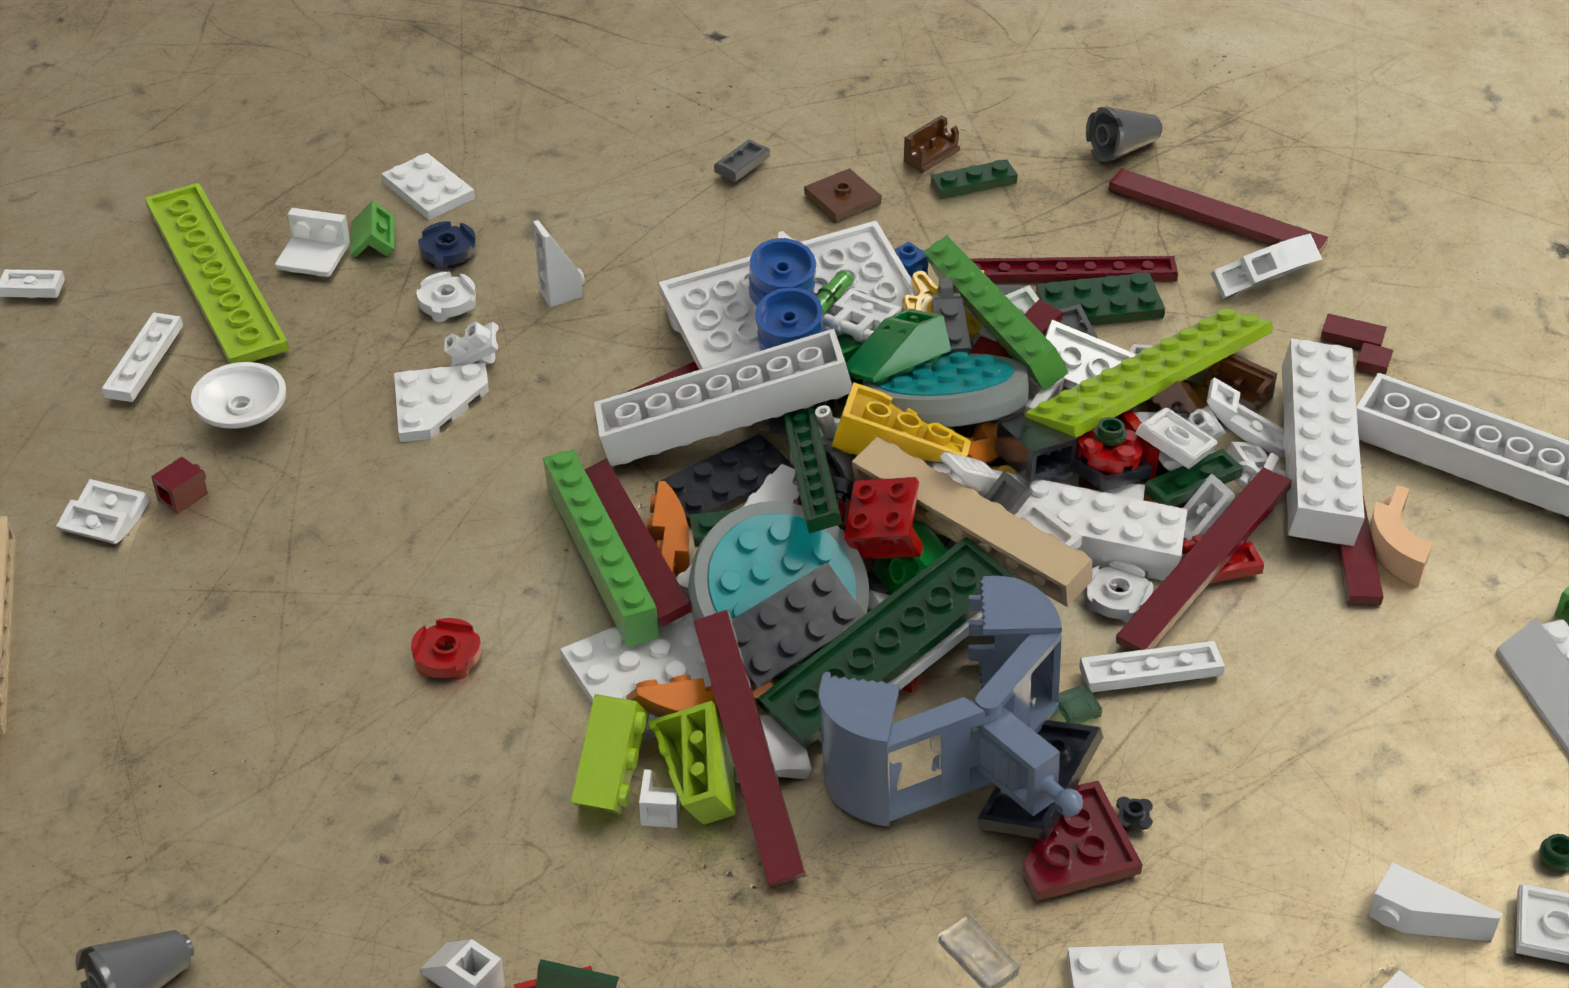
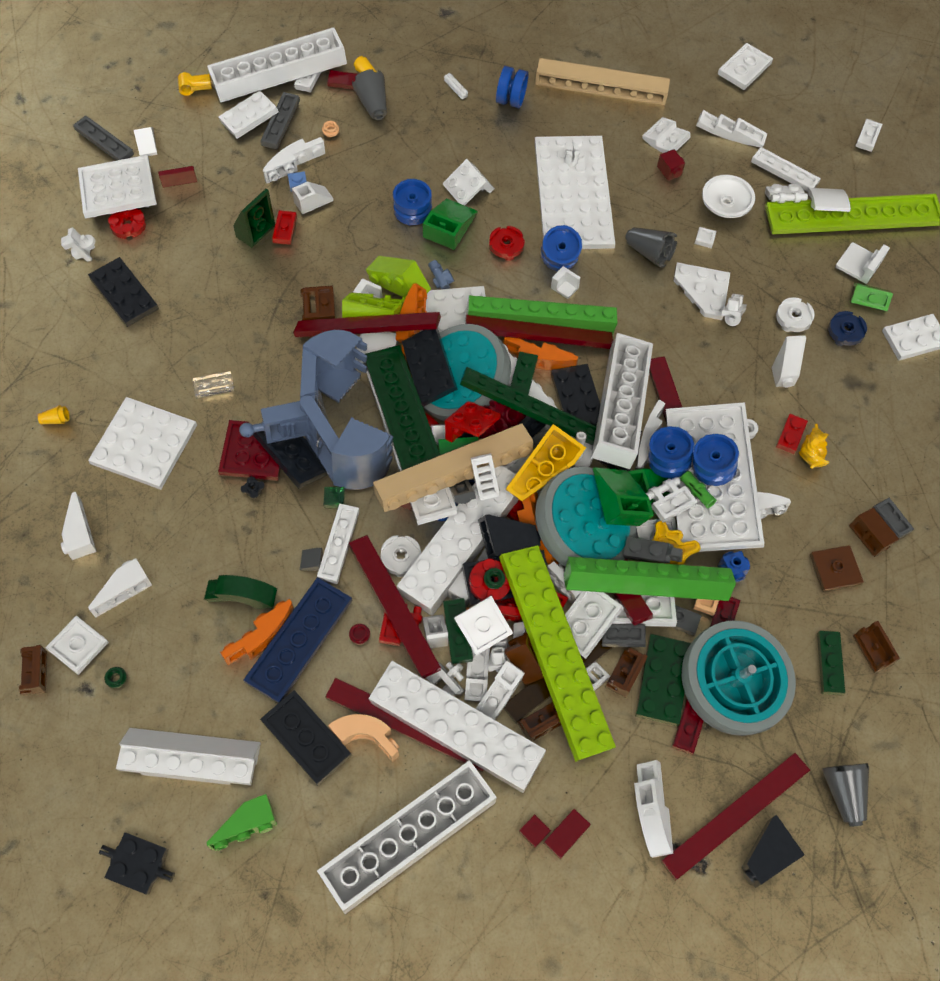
camera: 110 degrees right, 20 degrees up
none -> dark green arch [204,575,278,609]
none -> orange slope [220,599,294,665]
none -> dark blue plate [243,577,353,703]
none -> black plate [260,690,352,786]
none -> reddish brown plate [300,285,335,320]
none -> dark grey slope [300,548,323,572]
none -> dark red plate [349,624,370,645]
none -> blue wheel [393,179,432,225]
none -> green slope [423,198,478,250]
none -> sand blue plate [428,260,455,289]
none -> white bracket [443,159,495,205]
none -> white axle [444,73,468,99]
none -> blue wheel [496,66,529,108]
none -> white plate [534,136,615,249]
none -> blue wheel [541,225,582,272]
none -> white panel [551,266,580,299]
none -> reddish brown hinge [605,647,648,698]
none -> dark grey cone [625,227,677,268]
none -> teal wheel [682,621,796,736]
none -> white tile [695,227,717,249]
none -> white slope [696,110,767,147]
none -> black slope [741,815,805,888]
none -> white plate [765,184,808,203]
none -> red plate [776,414,808,454]
none -> yellow hair [798,424,829,469]
none -> white slope [808,188,851,212]
none -> reddish brown hinge [849,508,899,557]

